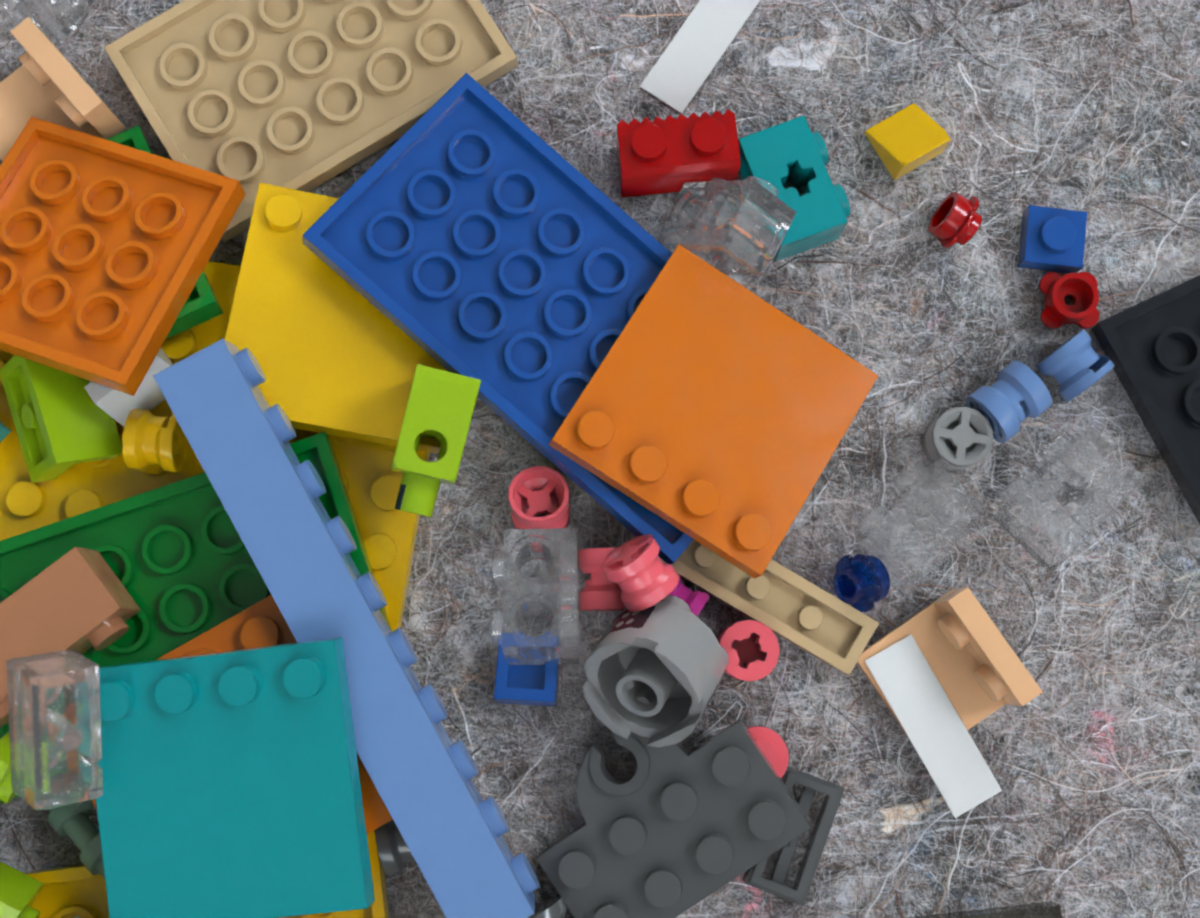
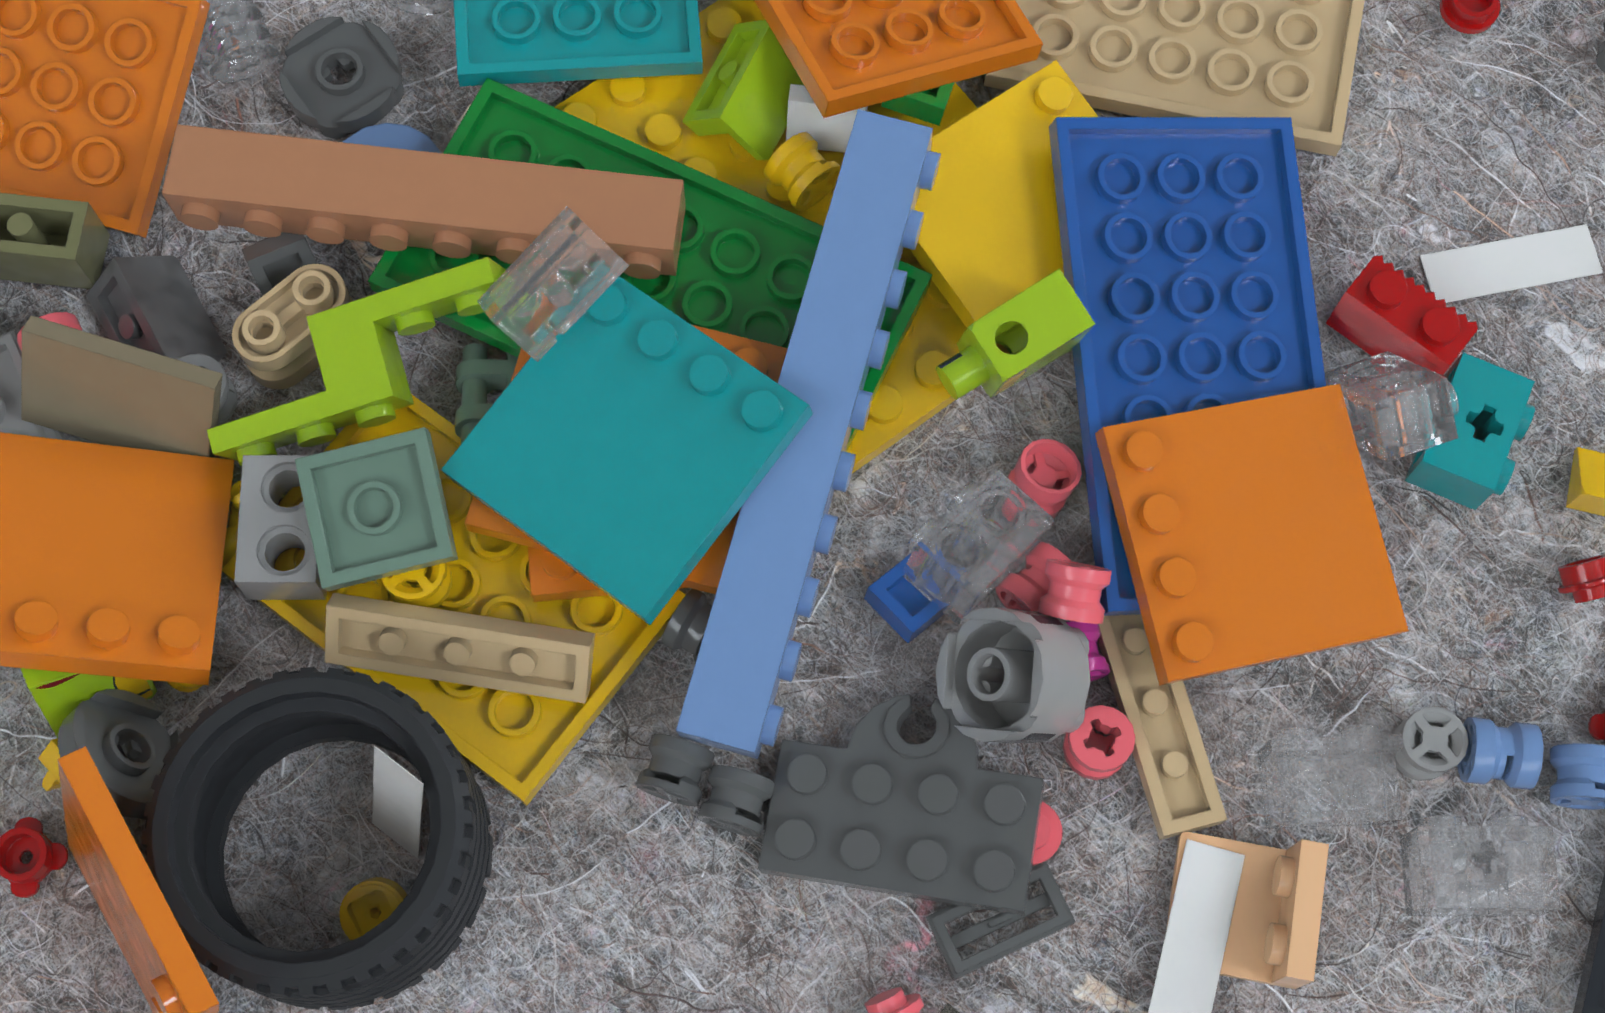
camera: 40 degrees right, 10 degrees down
clear blue plate [833,554,890,612] -> none

